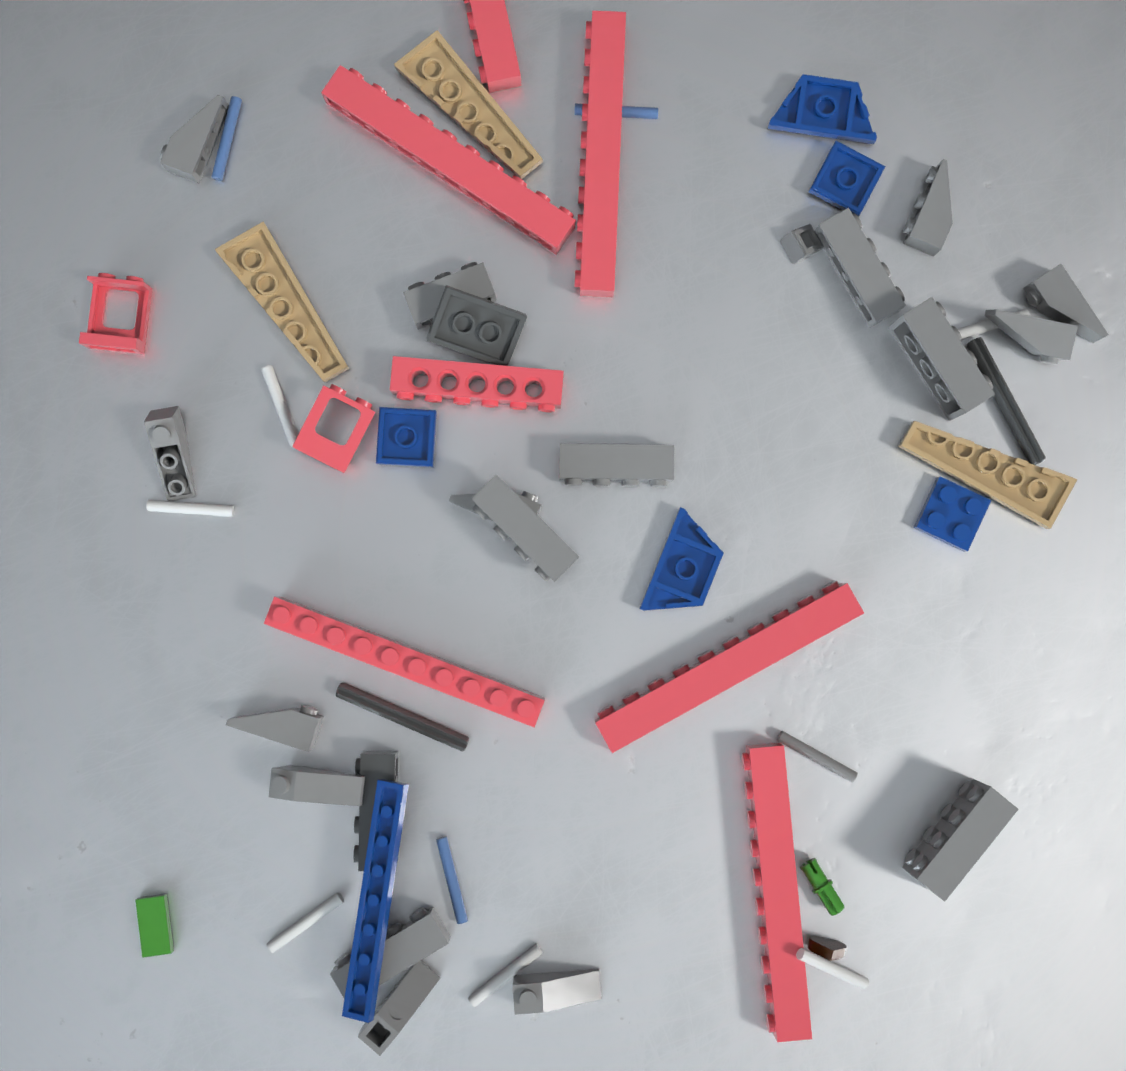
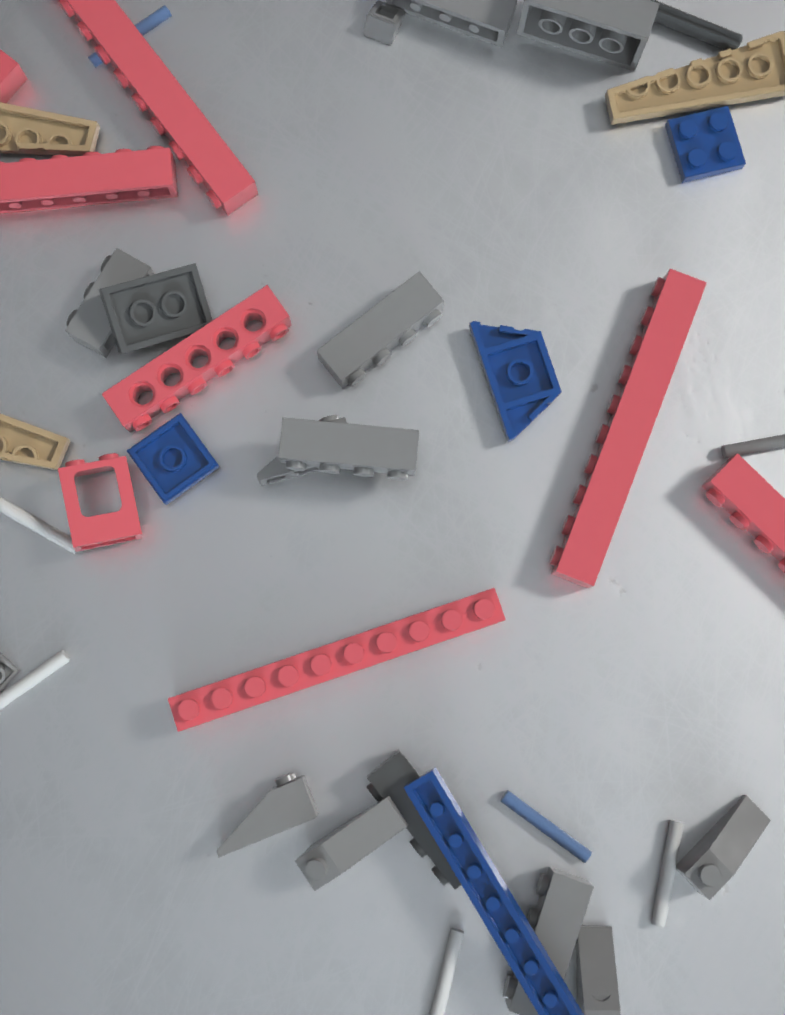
camera: 40 degrees left, 5 degrees down
dark grey axle [336,683,469,751] -> none

